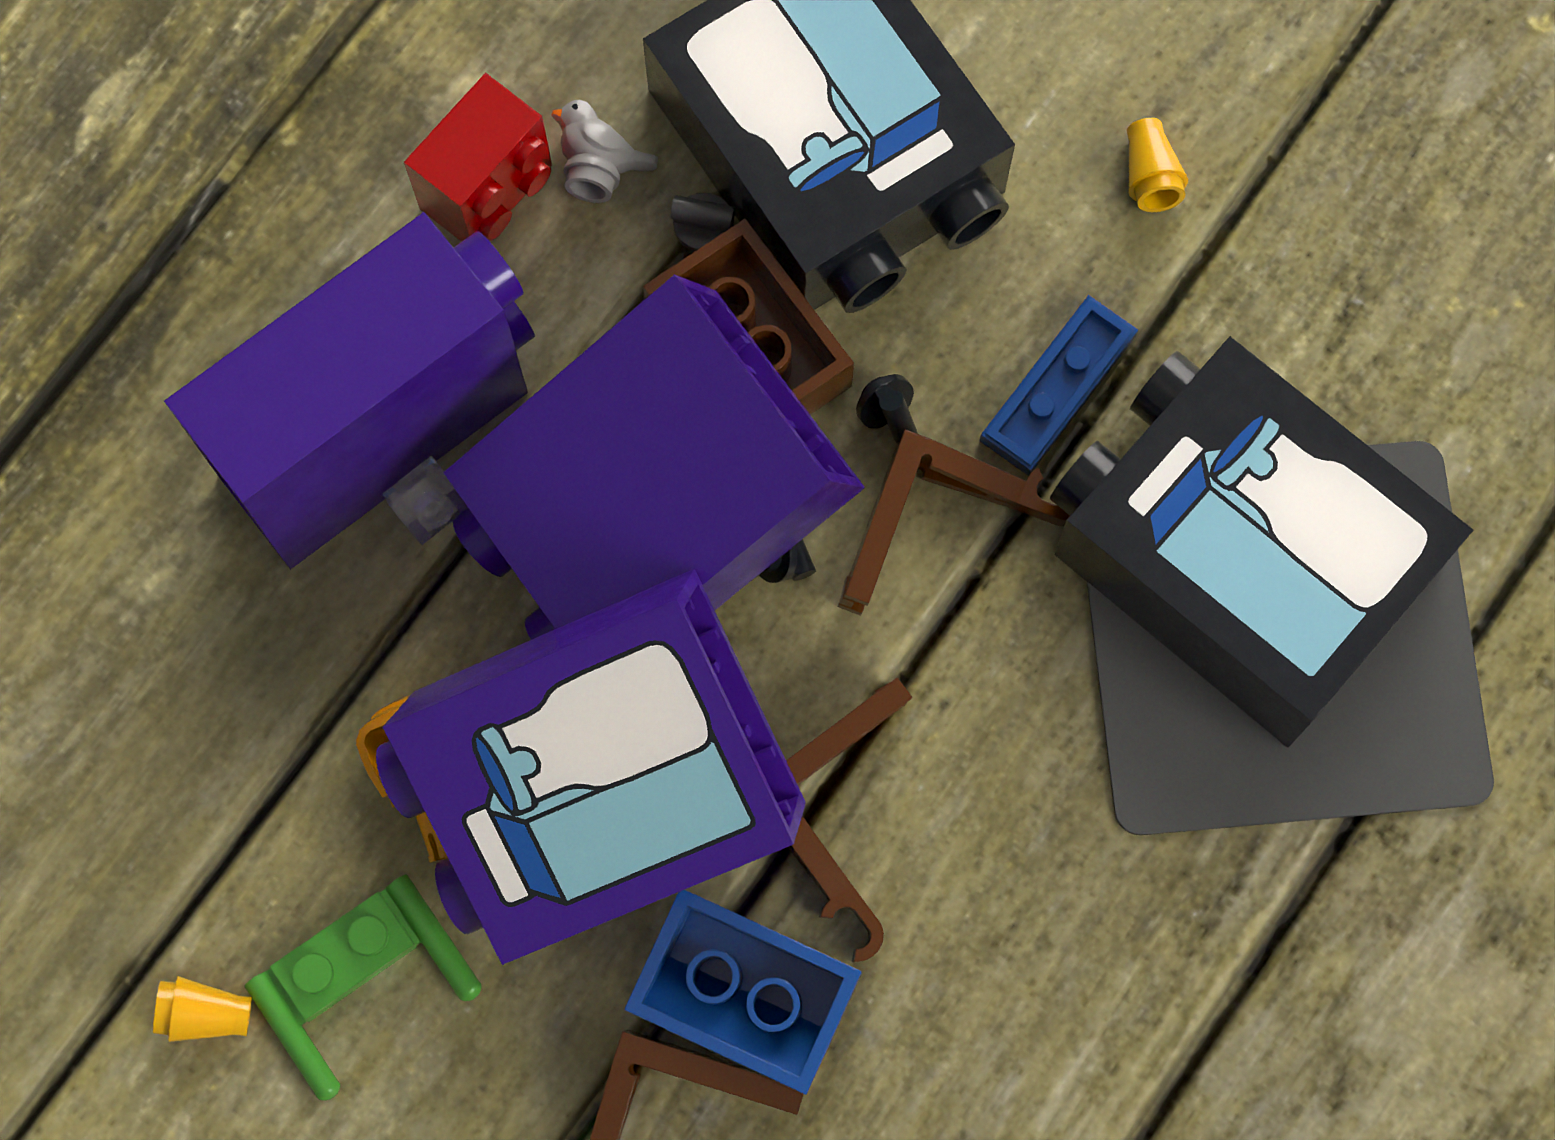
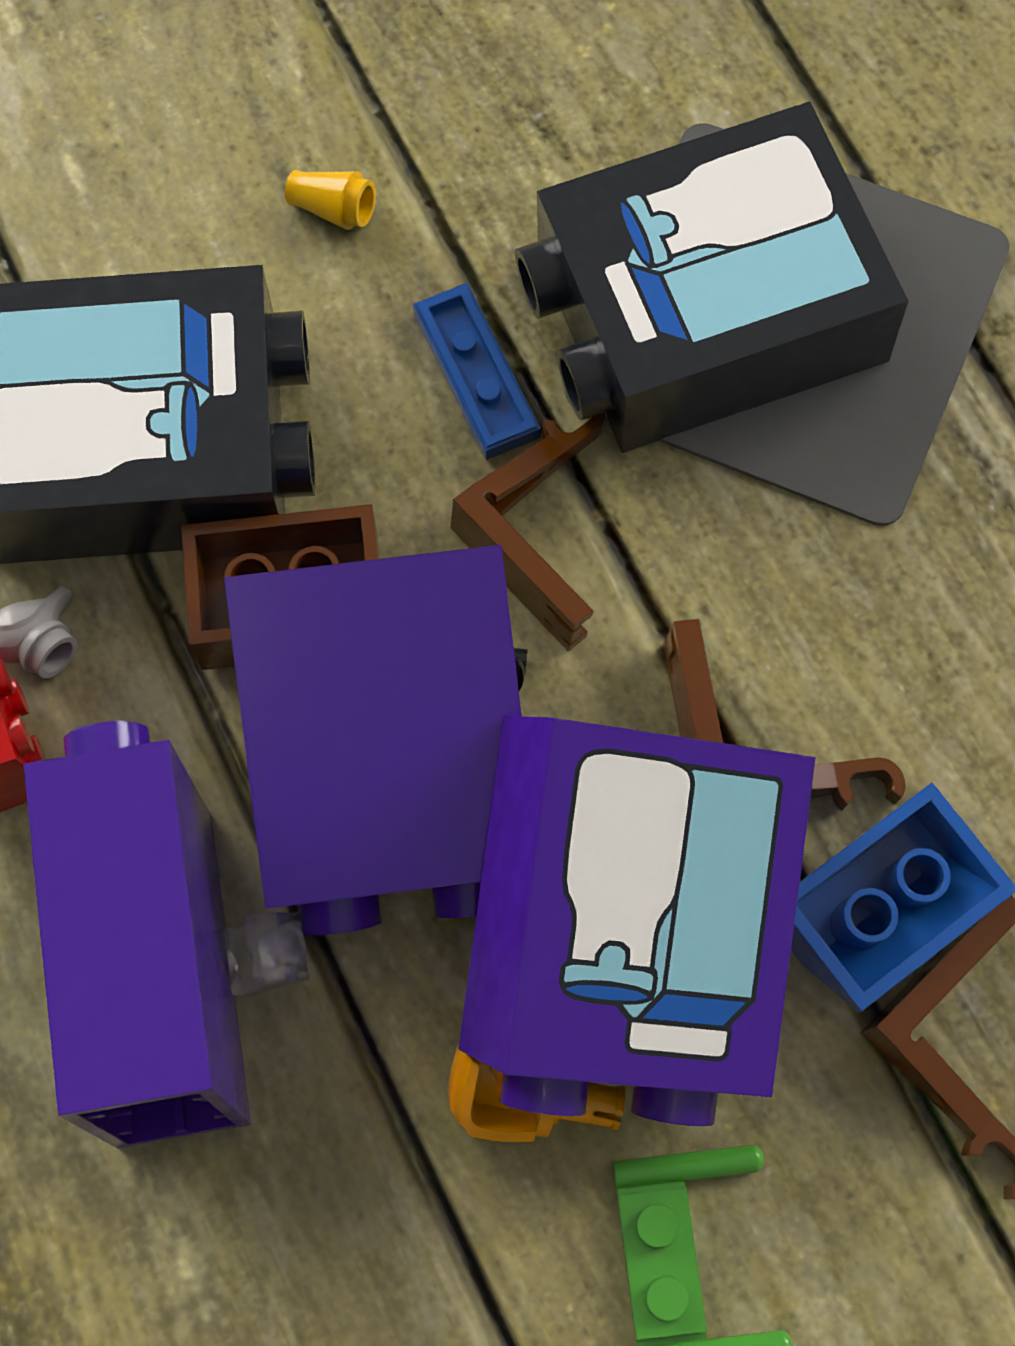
camera: 60 degrees left, 5 degrees down
dark grey plate [670,193,735,251] -> none
black plate [856,374,918,443] -> none

